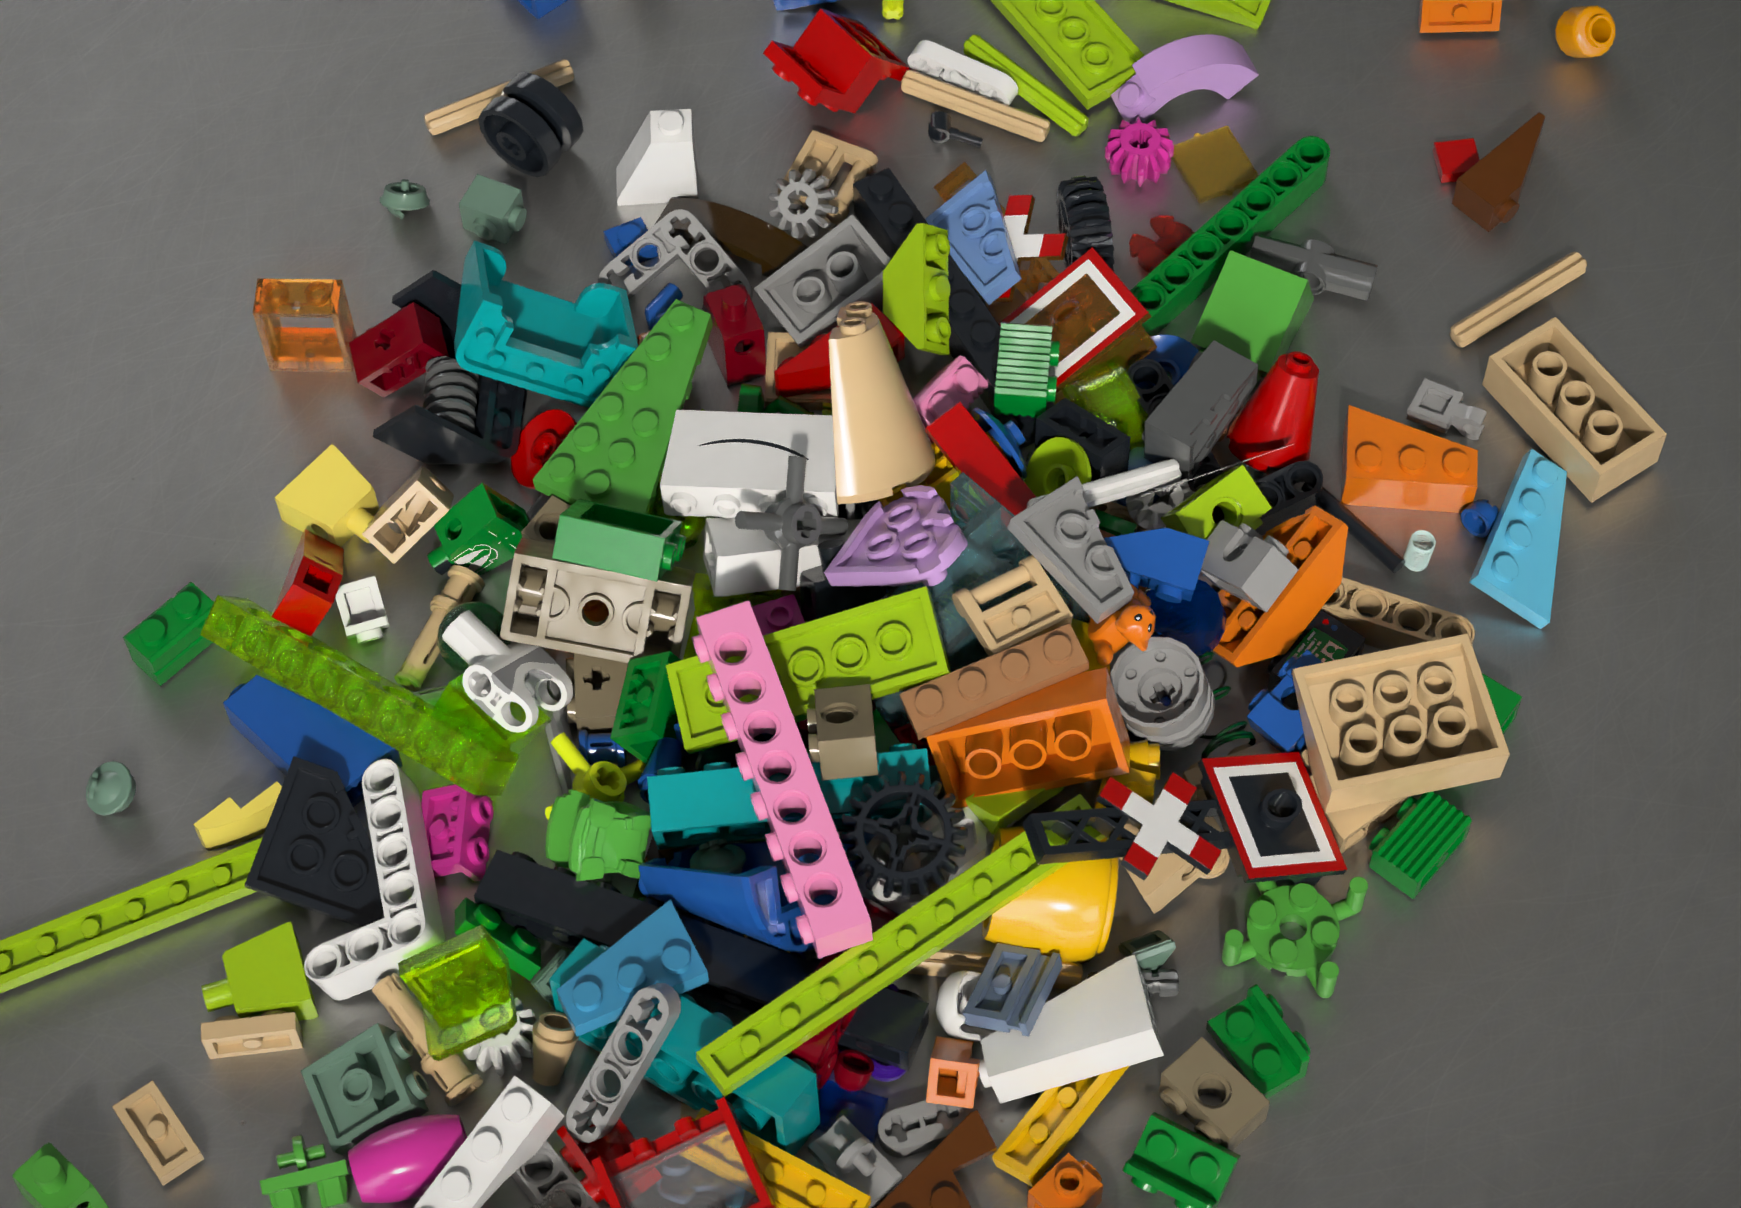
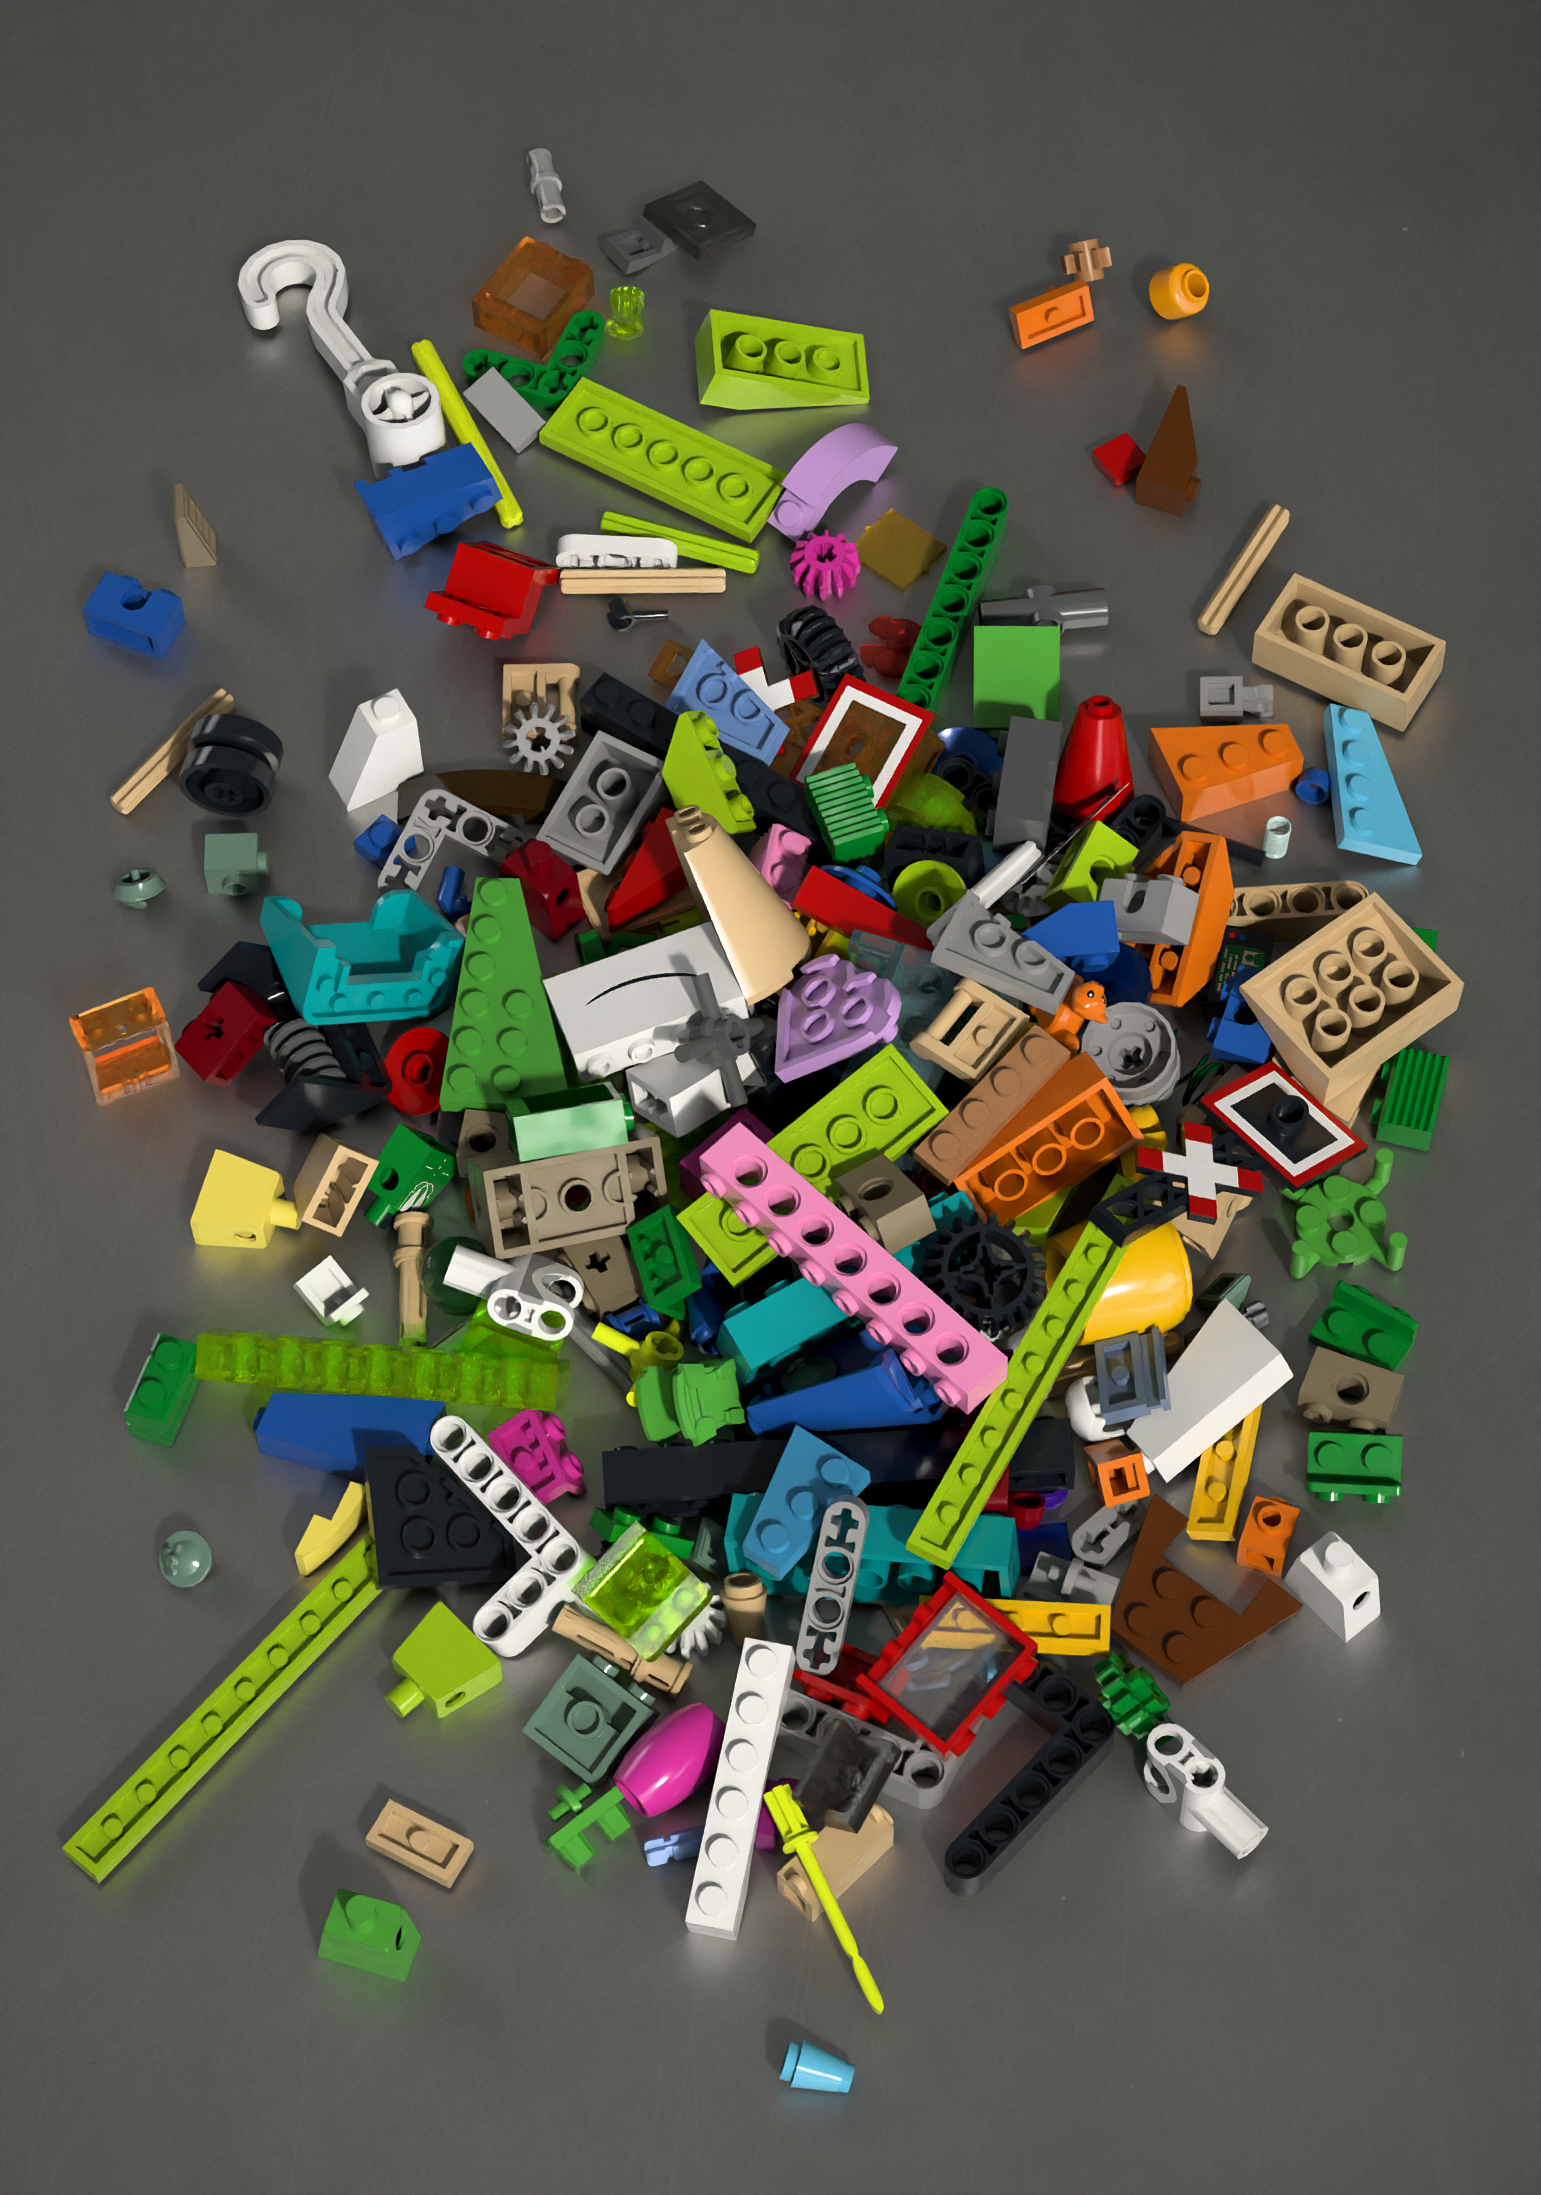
camera: 25 degrees left, 0 degrees up
tan plate [201,1010,303,1059] -> none
red slope [271,529,344,637] -> none

